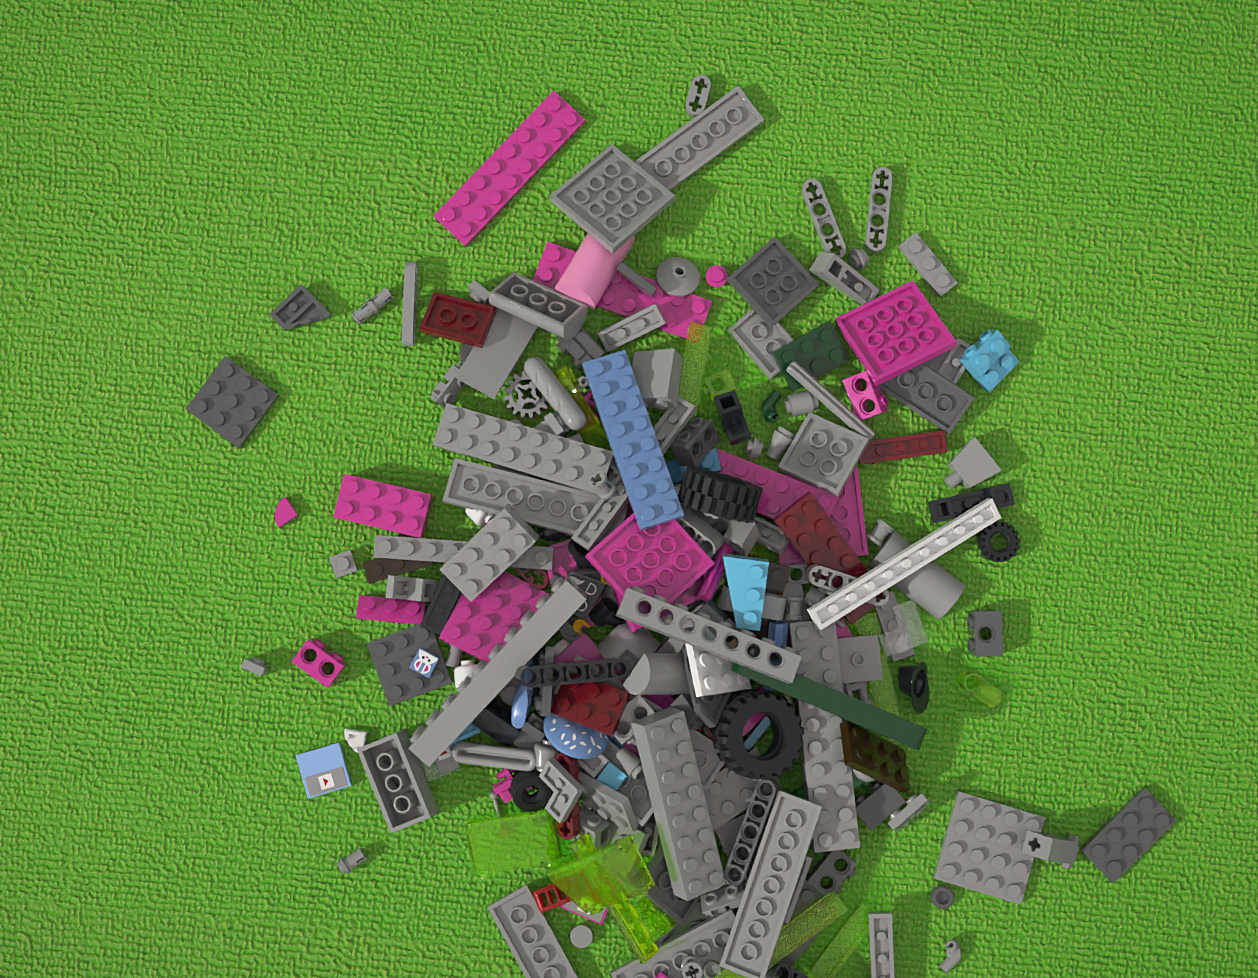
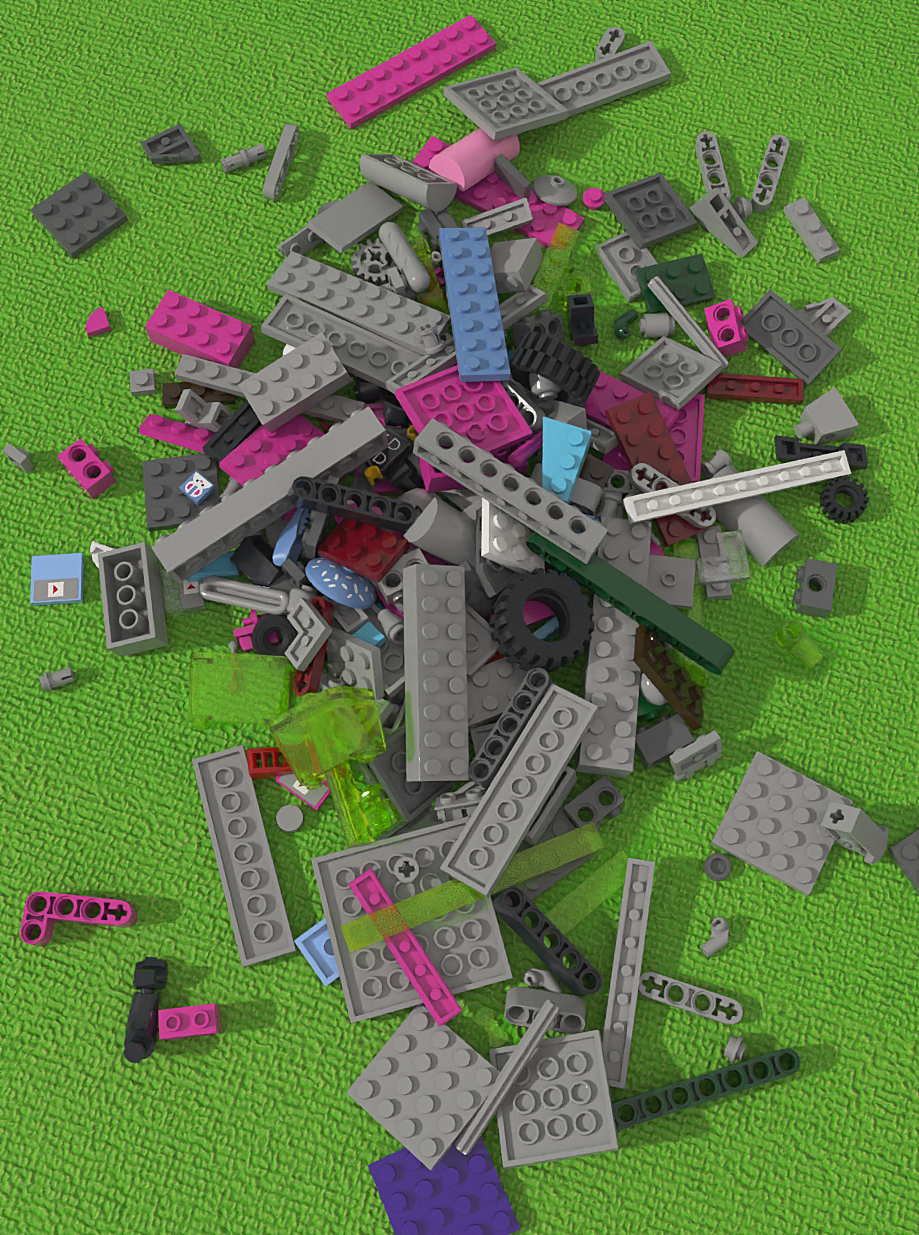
camera: 10 degrees right, 15 degrees down
dark red tile [419,292,497,348] -> none
light grey plate [468,280,489,305] -> none
light grey plate [744,437,763,459] -> none
light grey cone [766,426,795,460] -> none
dark pink plate [835,280,957,386] -> none
black piece [898,662,929,714] -> none
medium azure plate [959,329,1019,392] -> none

